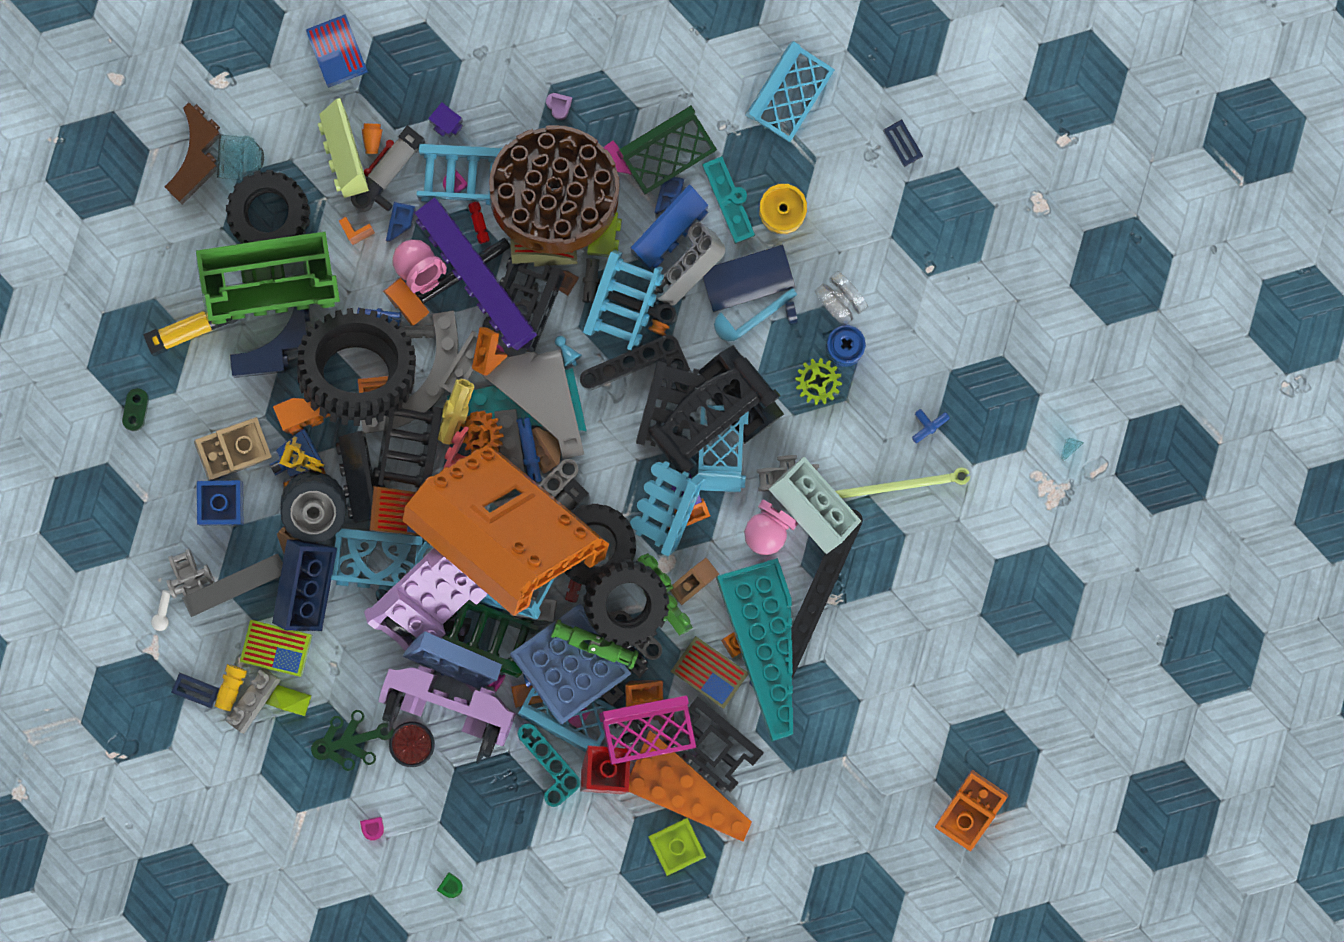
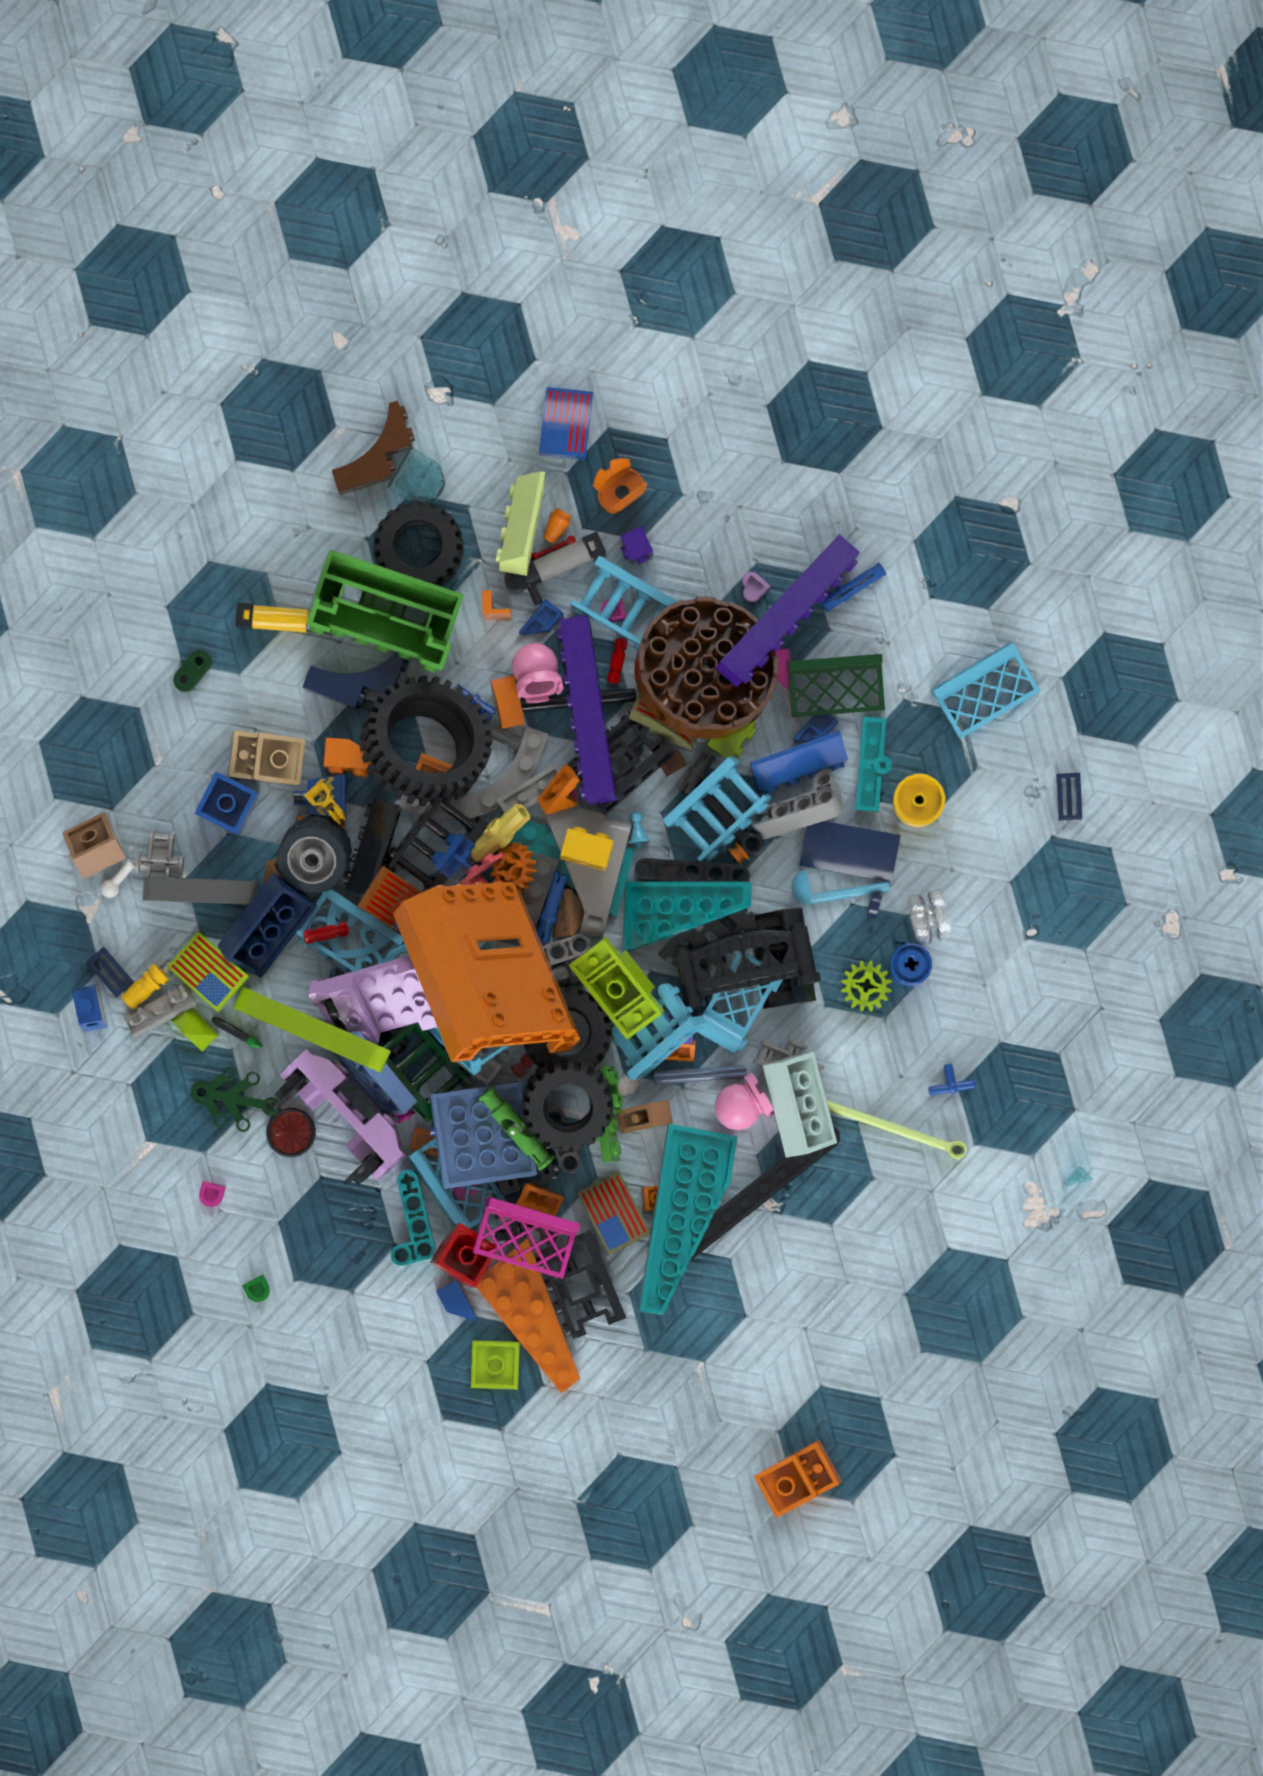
camera: 30 degrees right, 0 degrees up
none -> medium nougat slope [62,812,126,879]
none -> blue torso [72,983,108,1032]
none -> black piece [212,1017,263,1049]
none -> lime beam [233,986,391,1073]
none -> red axle [303,922,349,944]
none -> blue hips [431,833,476,879]
none -> blue tile [436,1280,477,1321]
none -> yellow brick [560,827,614,871]
none -> lime brick [569,937,664,1039]
none -> orange piece [593,458,647,514]
none -> teal wing [622,882,752,952]
none -> sand blue axle [653,1065,747,1084]
none -> dark purple brick [716,534,860,687]
none -> blue pin [821,562,887,613]

